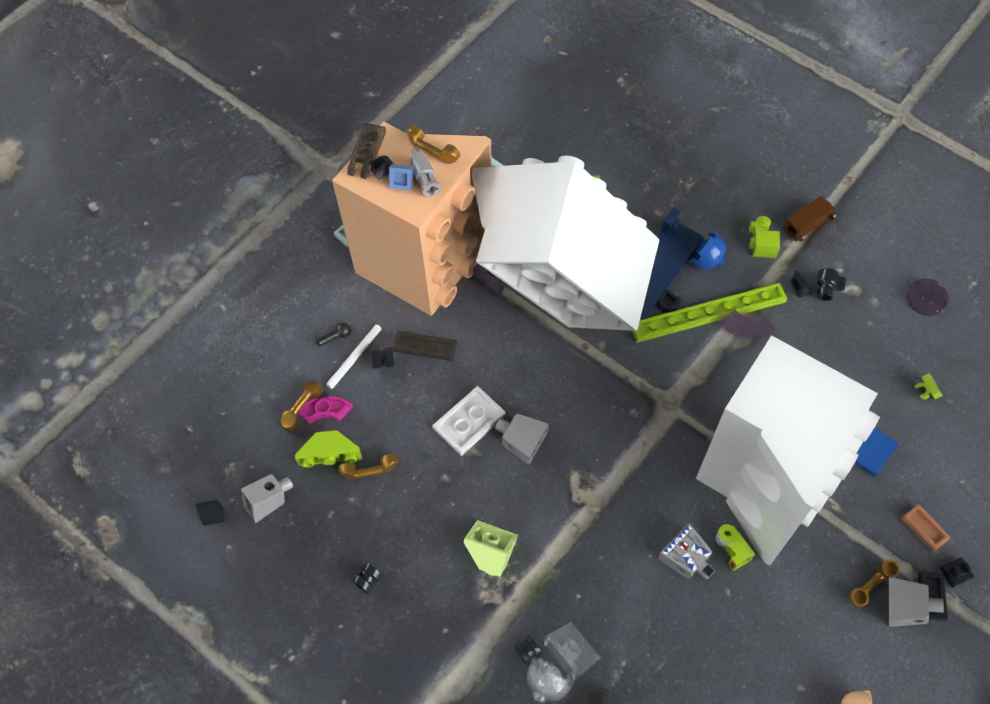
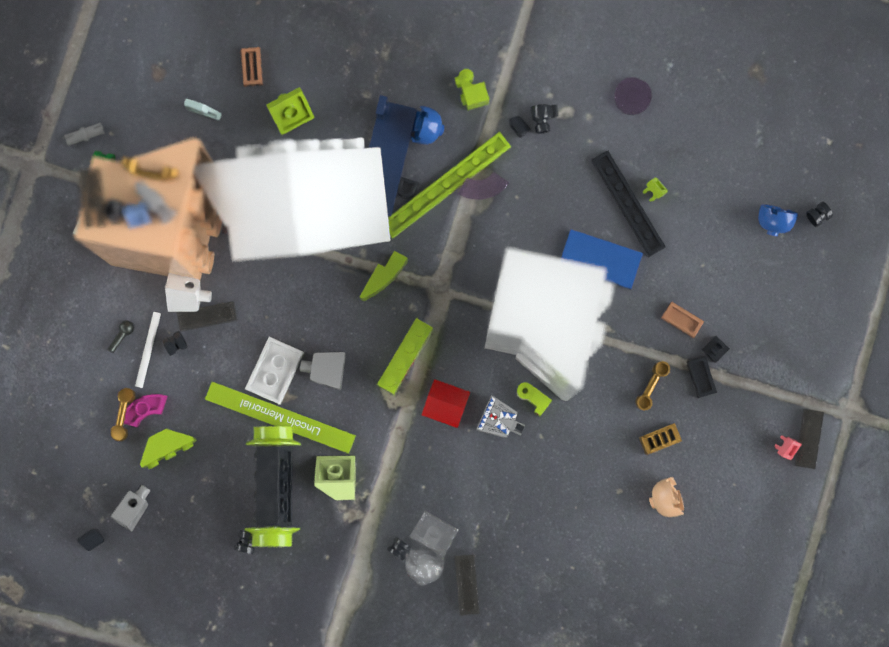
camera: 25 degrees left, 20 degrees up
pearl gold bar [338,454,398,480] -> none
reddish brown brick [783,196,836,242] -> none
light grey torso [889,577,944,627] -> none
none -> white torso [165,273,212,312]
none -> lime tile [205,382,356,454]
none -> nougat tile [241,47,263,87]
none -> black brick [244,426,301,547]
none -> lime slope [360,251,408,301]
none -> lime brick [377,318,433,396]
none -> red slope [422,379,470,428]
none -> black tile [591,151,666,257]
none -> pearl gold slope [639,423,682,455]

